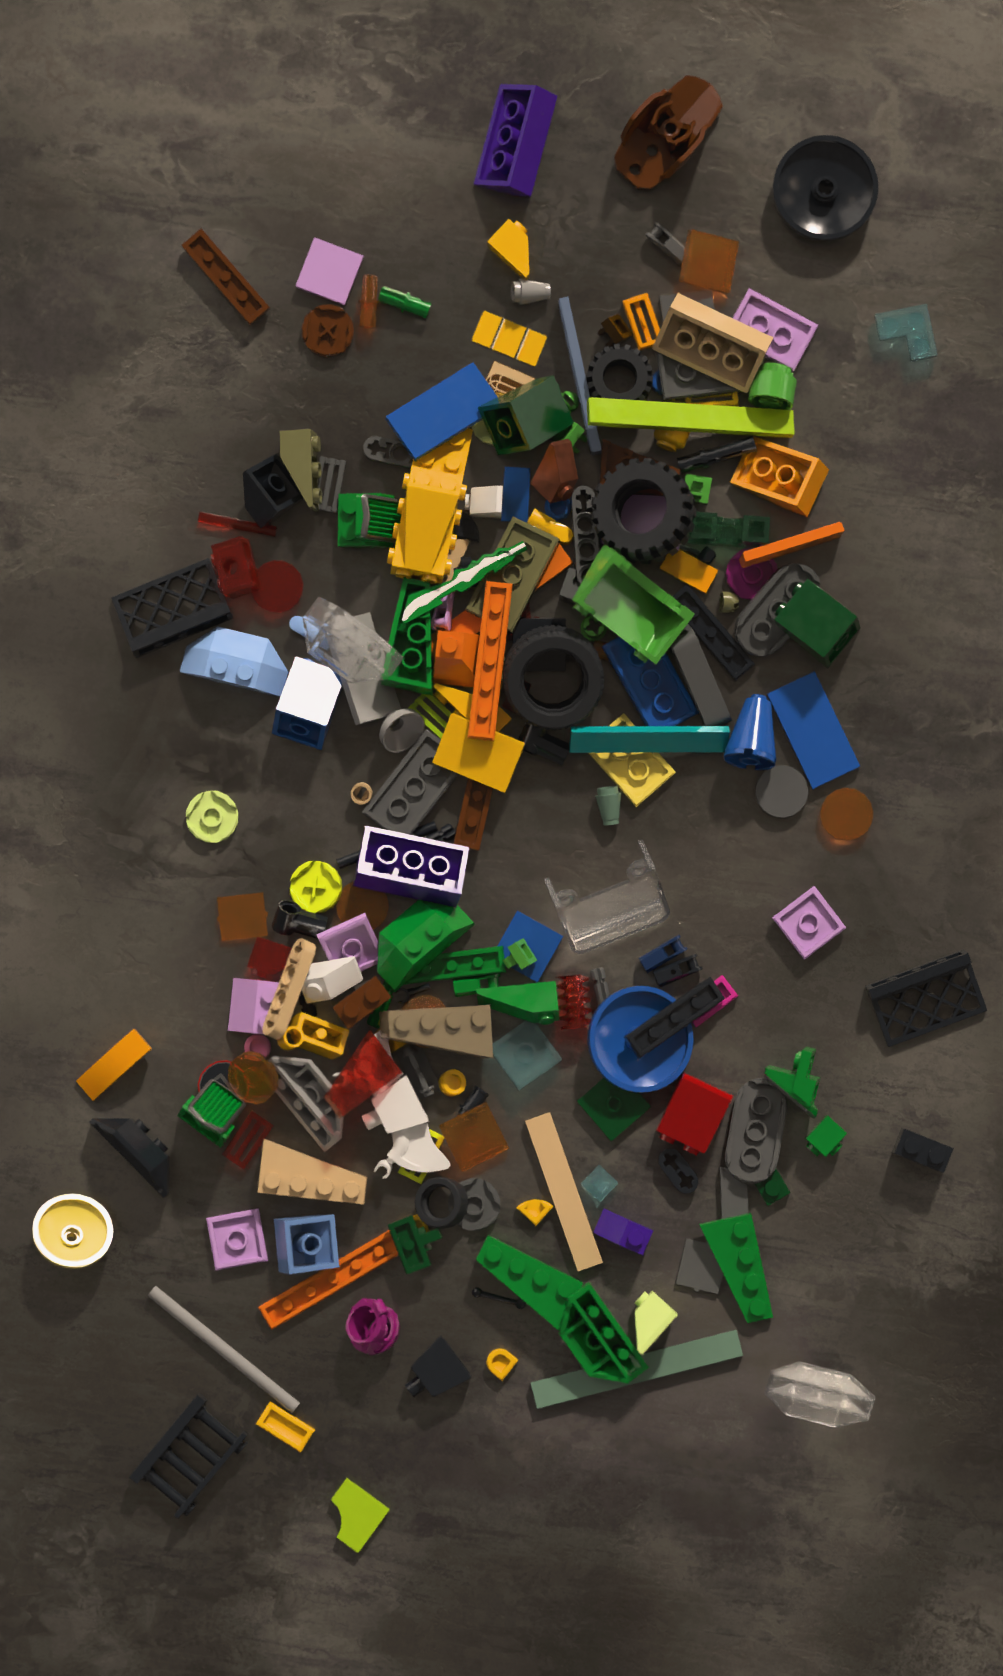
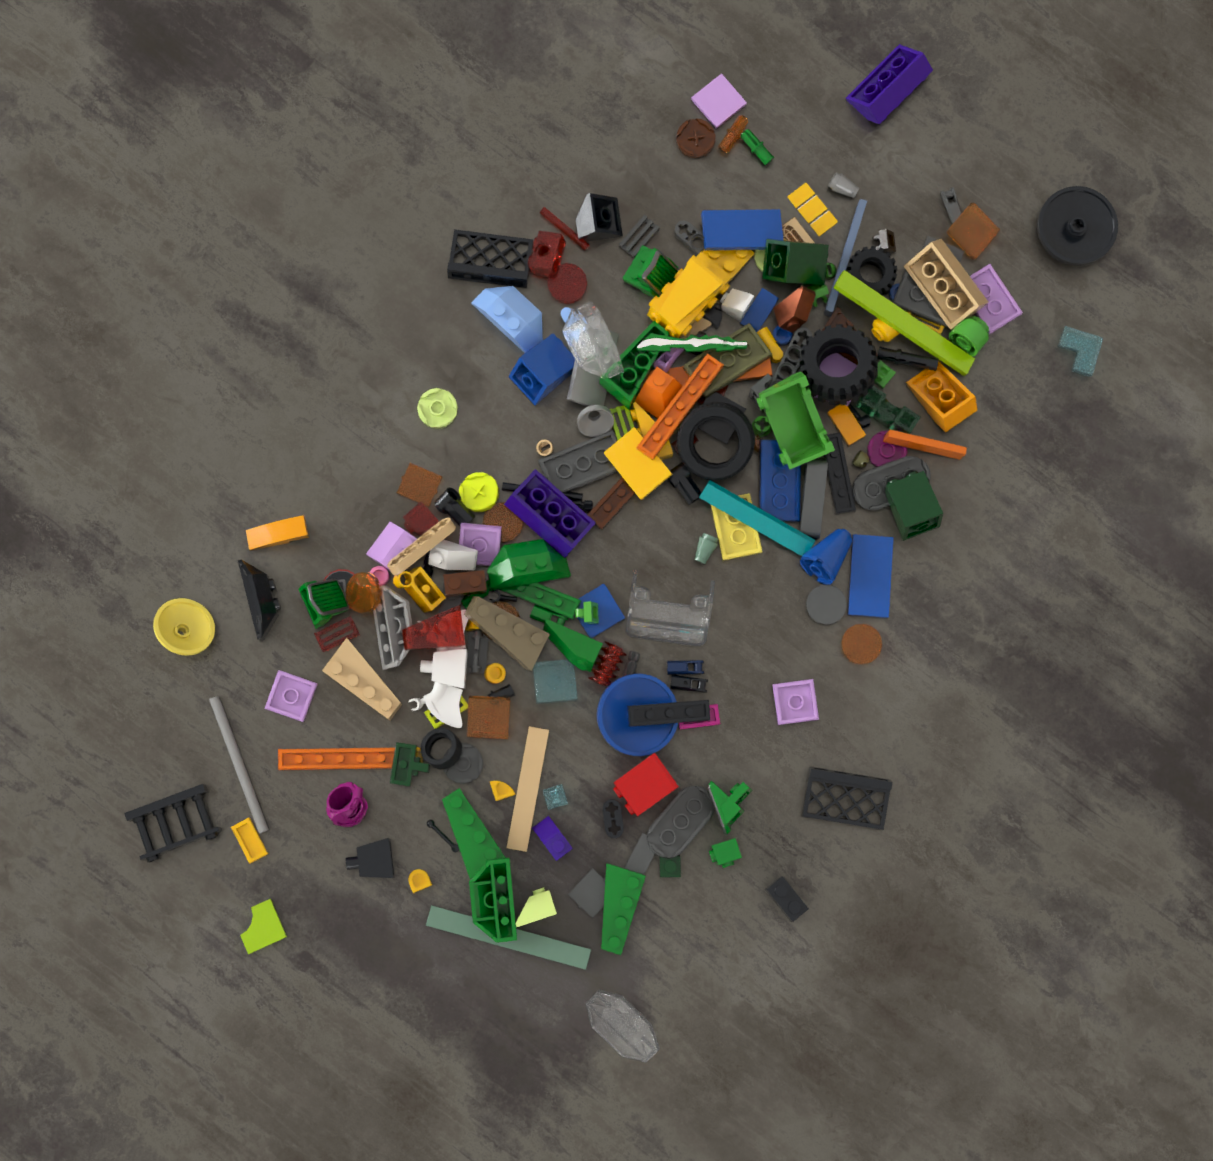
camera: 25 degrees right, 5 degrees down
reddish brown plate [181,229,270,326] -> none
medium blue slope [274,1214,339,1274] -> none
olive slope [280,429,322,512] -> none
yellow slope [487,219,529,280] -> none
dark green plate [577,1078,651,1141] -> none
reddish brown piece [614,75,723,189] -> none
light orange tile [622,293,660,351] -> none

